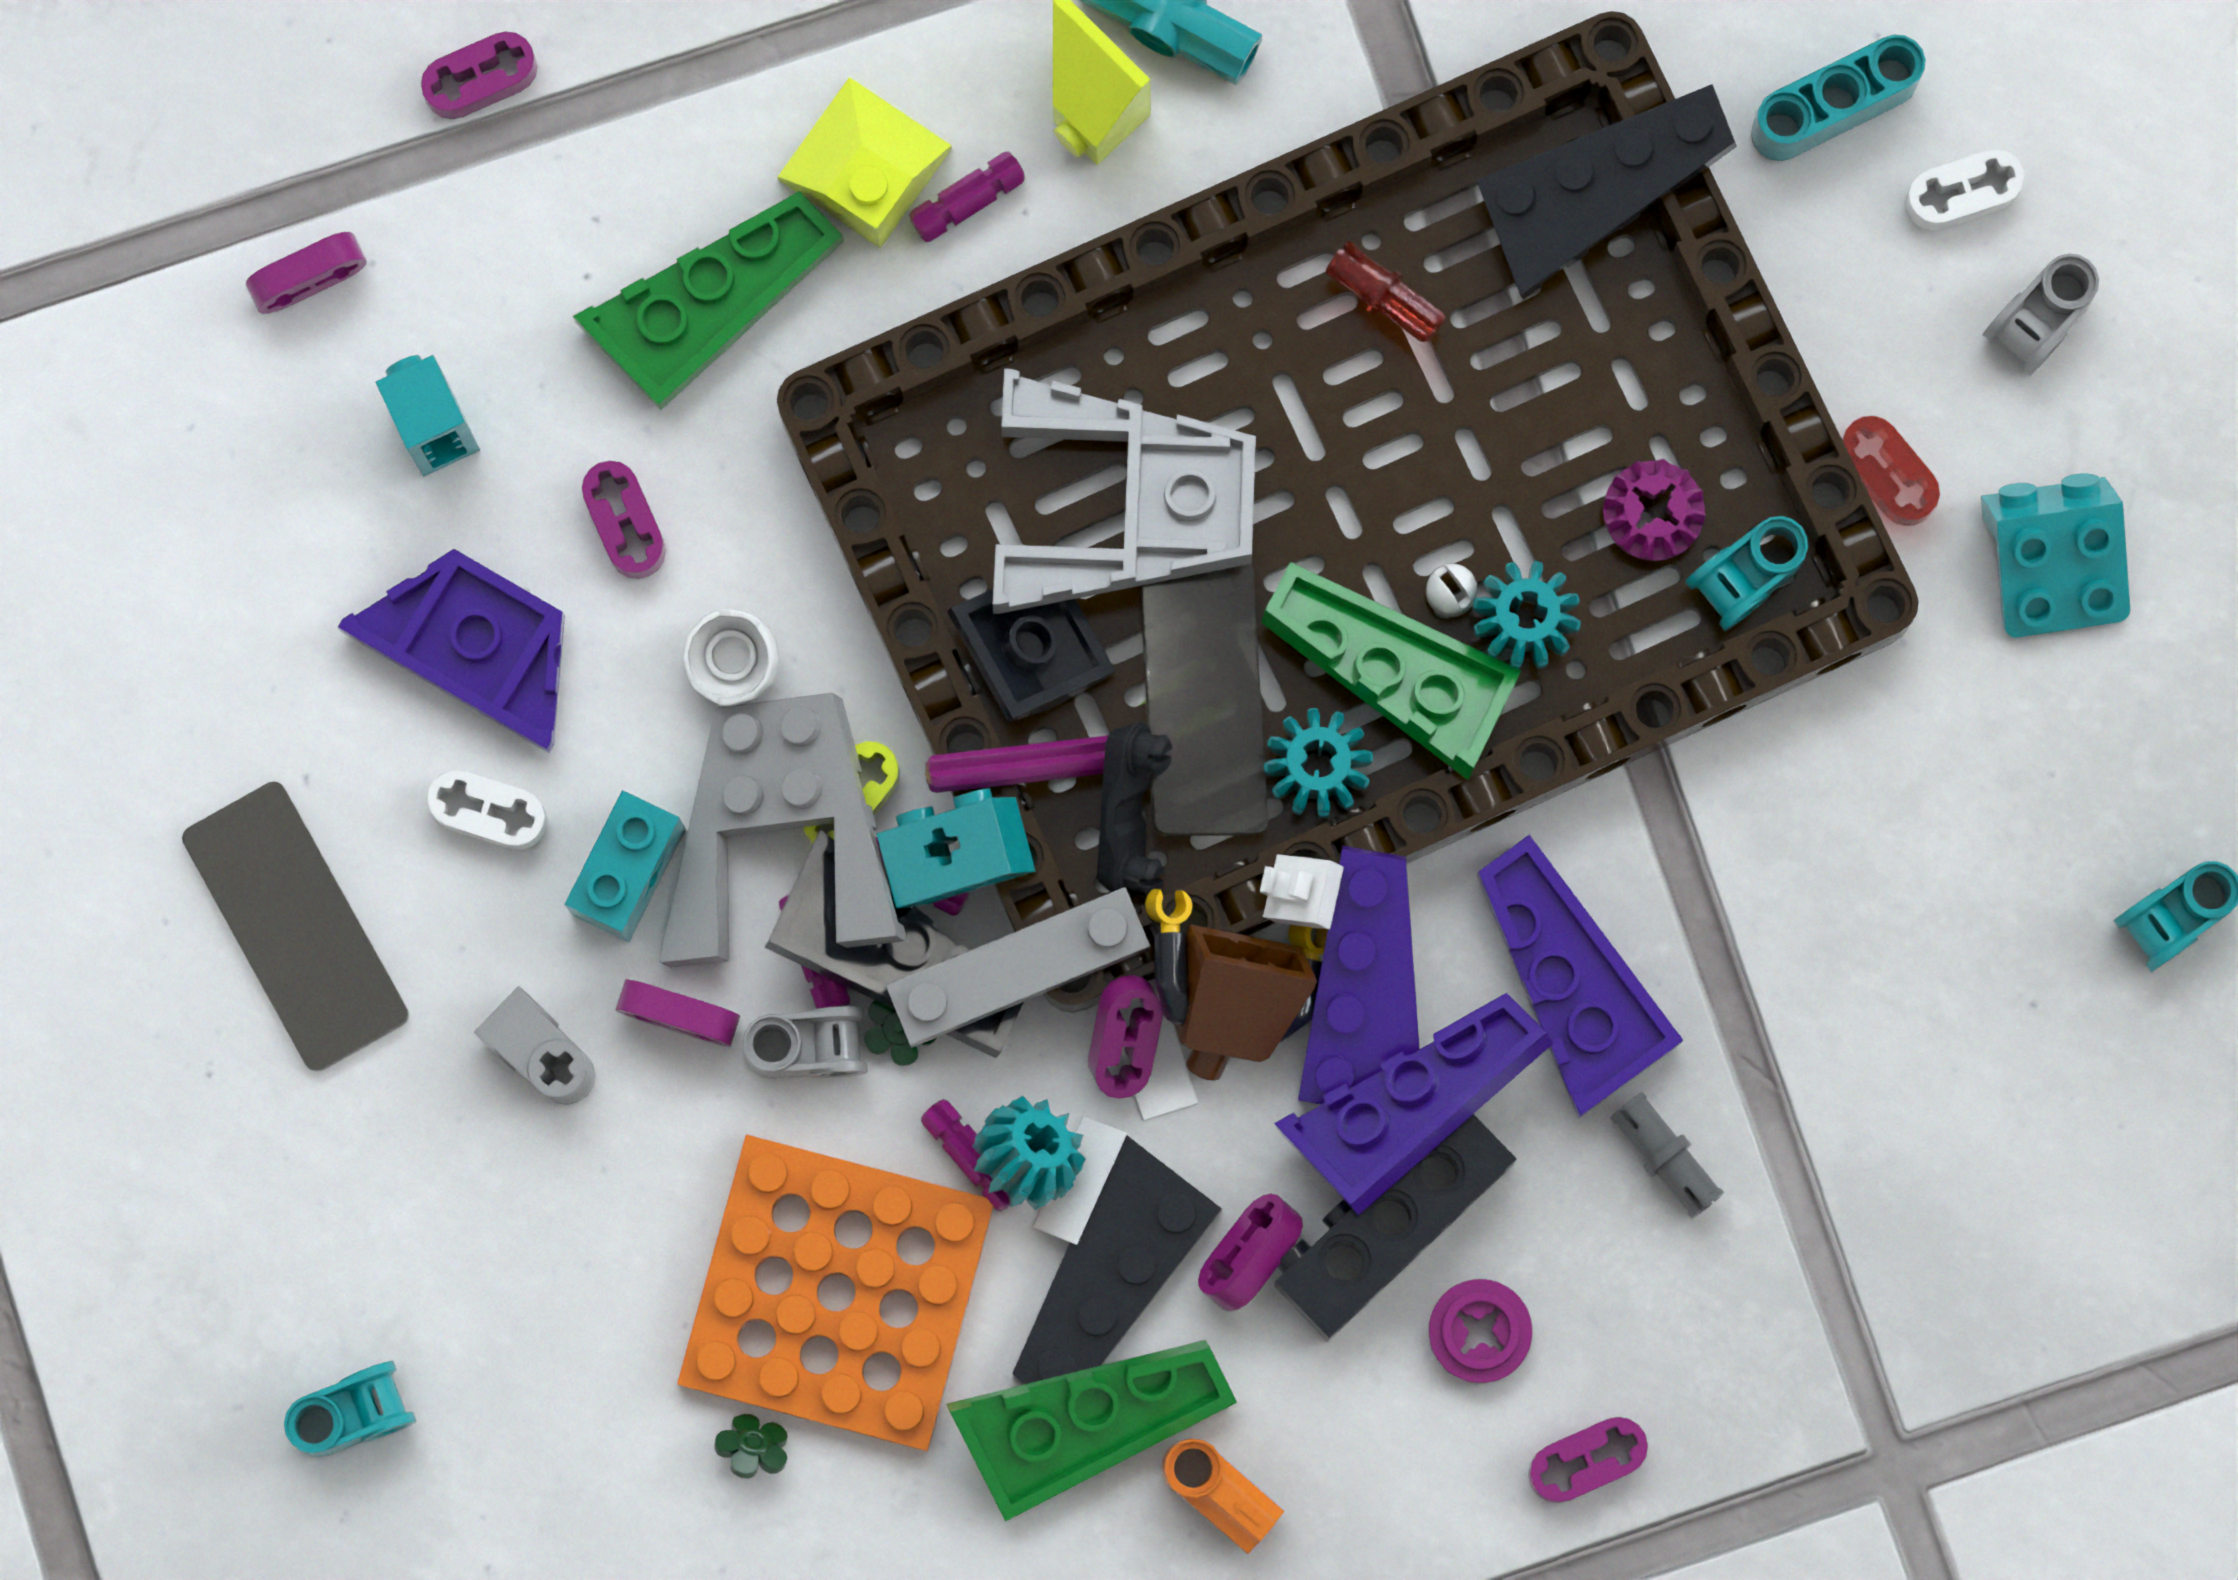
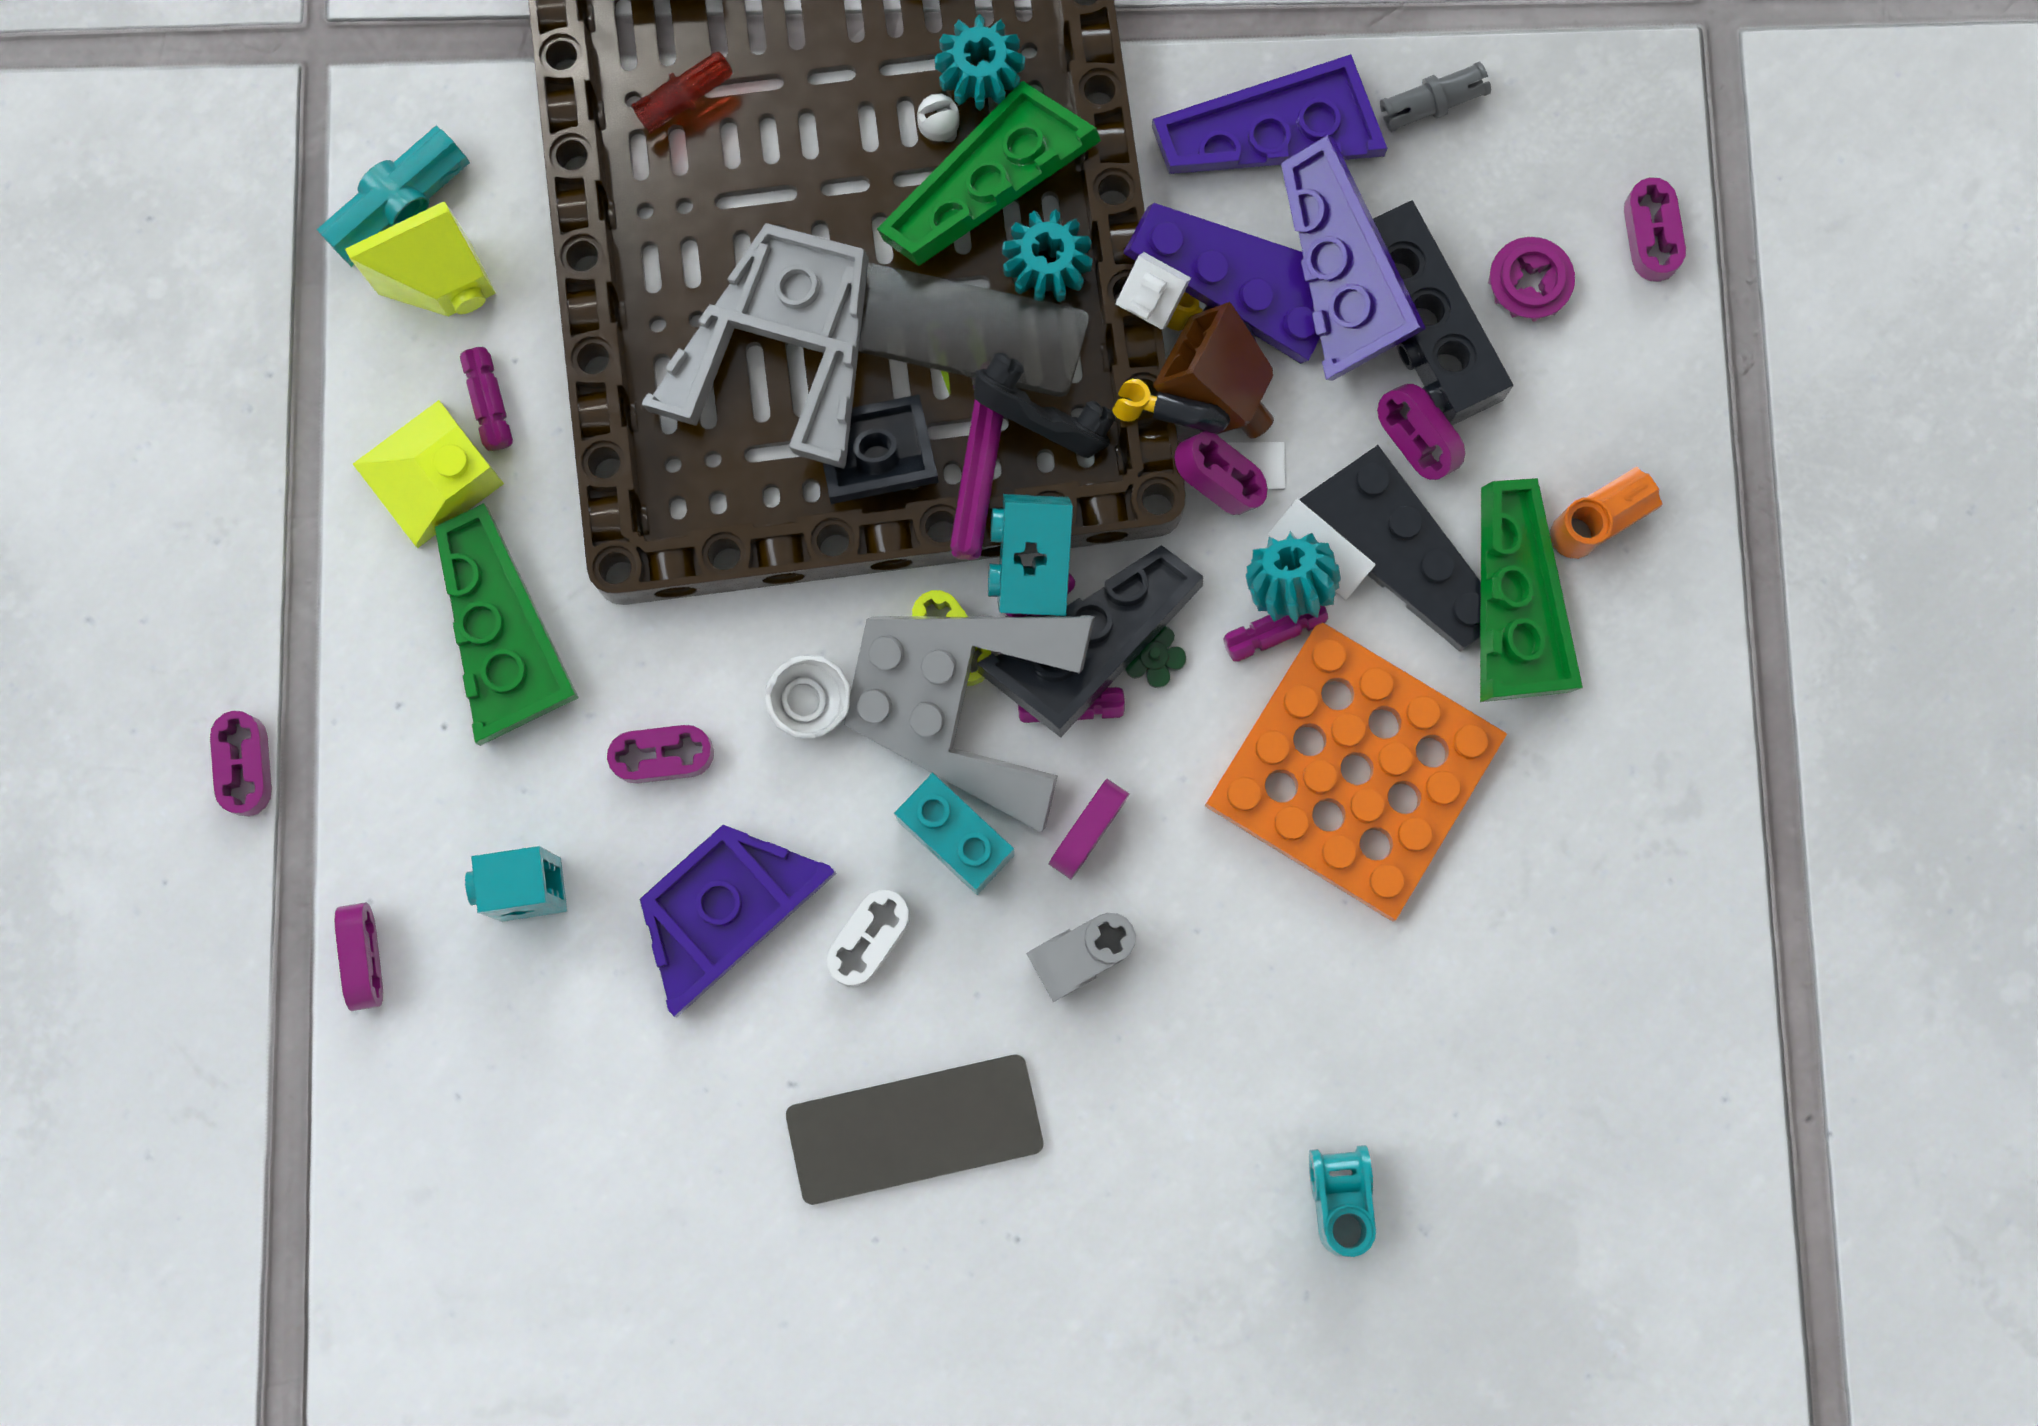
camera: 75 degrees left, 0 degrees up
dark green plant [714,1414,788,1479] -> none
light grey piece [743,1006,868,1079] -> none
light grey plate [886,887,1151,1048] -> none

